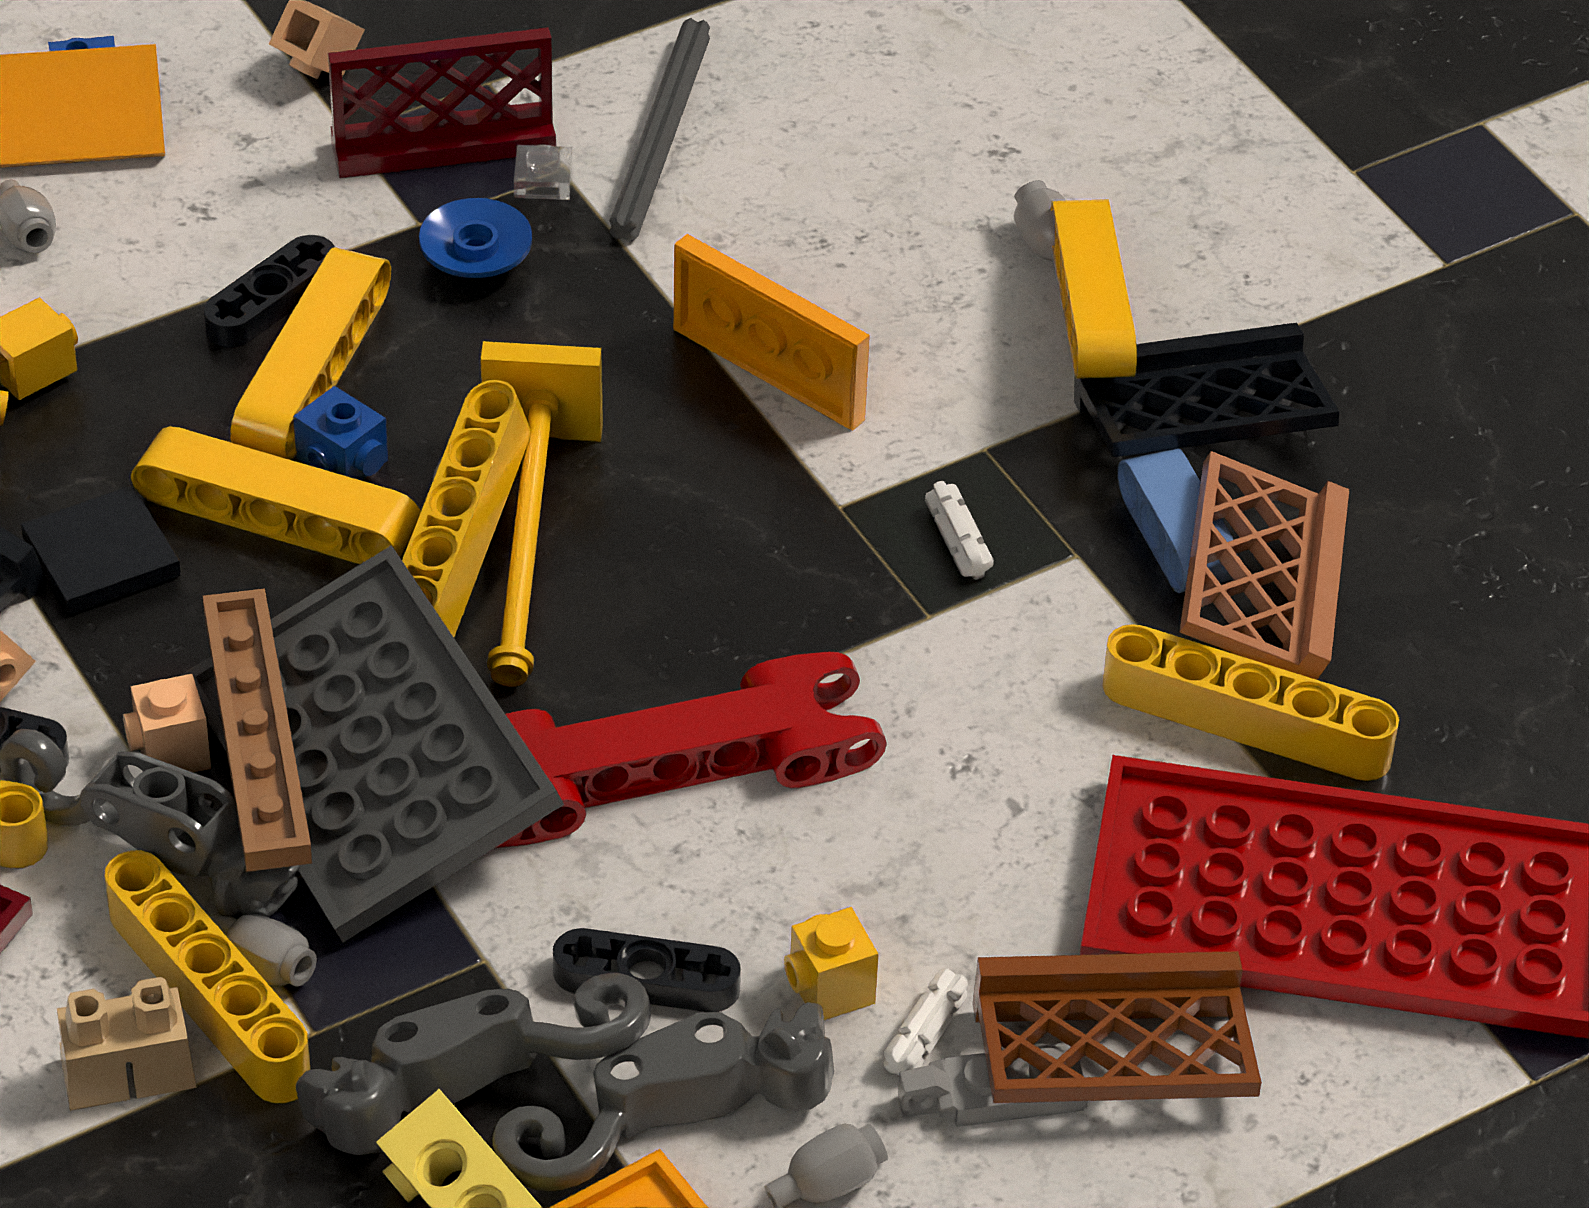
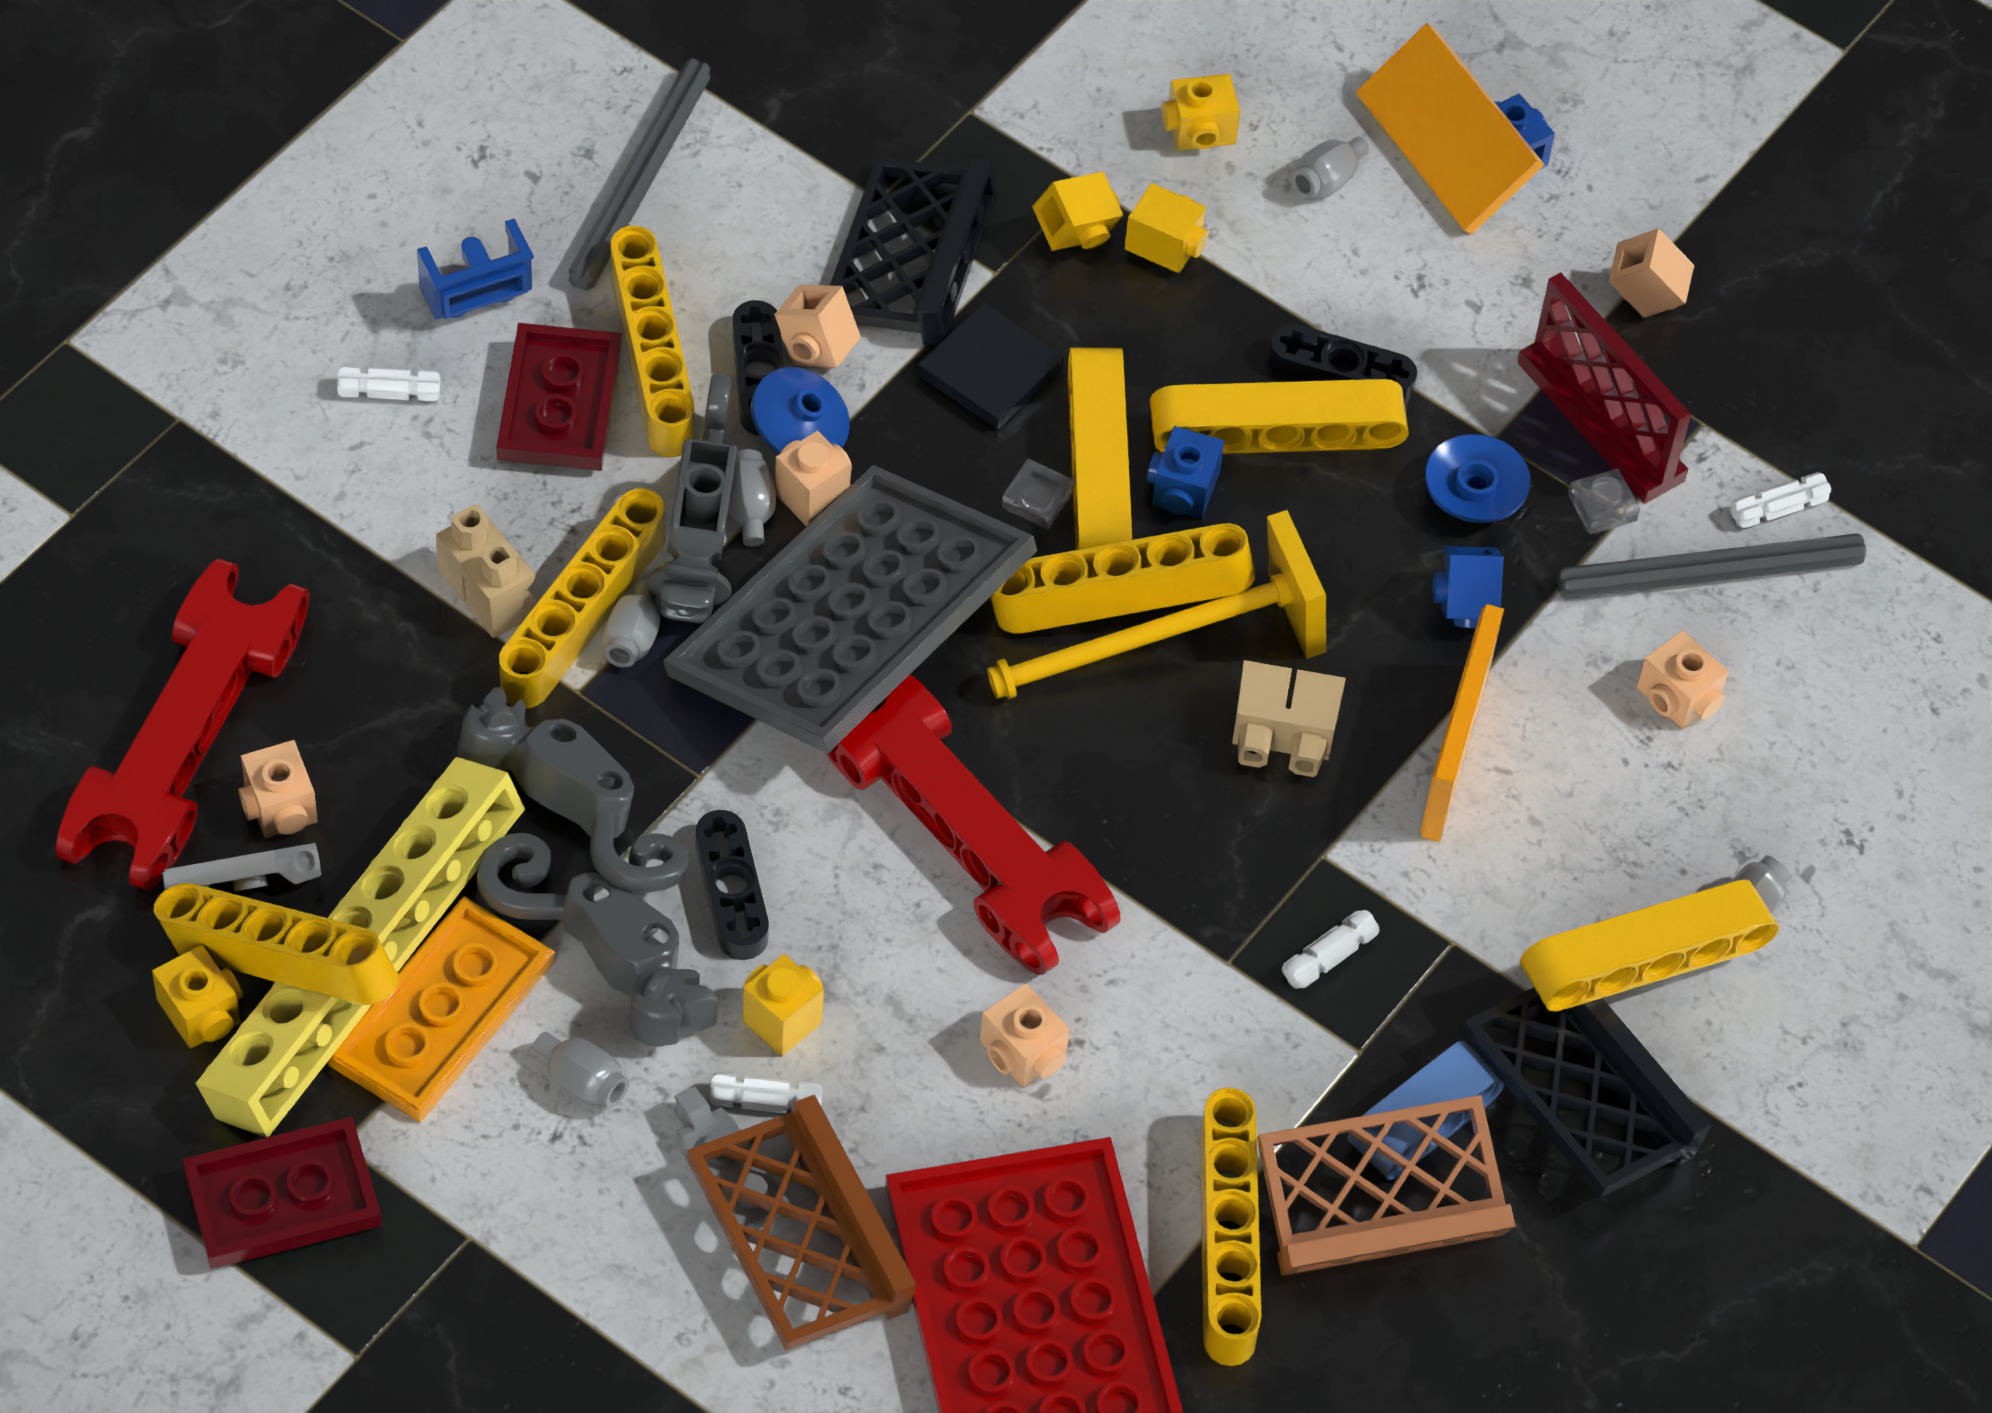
camera: 65 degrees right, 10 degrees up
medium nougat plate [203,589,312,872] -> none
none -> blue dish [751,367,850,454]
none -> light nougat brick [980,983,1070,1088]
none -> clear plate [1002,458,1075,529]
none -> tan hips [1232,660,1346,777]
none -> blue brick [1432,546,1504,628]
none -> light nougat brick [1637,630,1729,730]
none -> white axle [1730,472,1831,528]

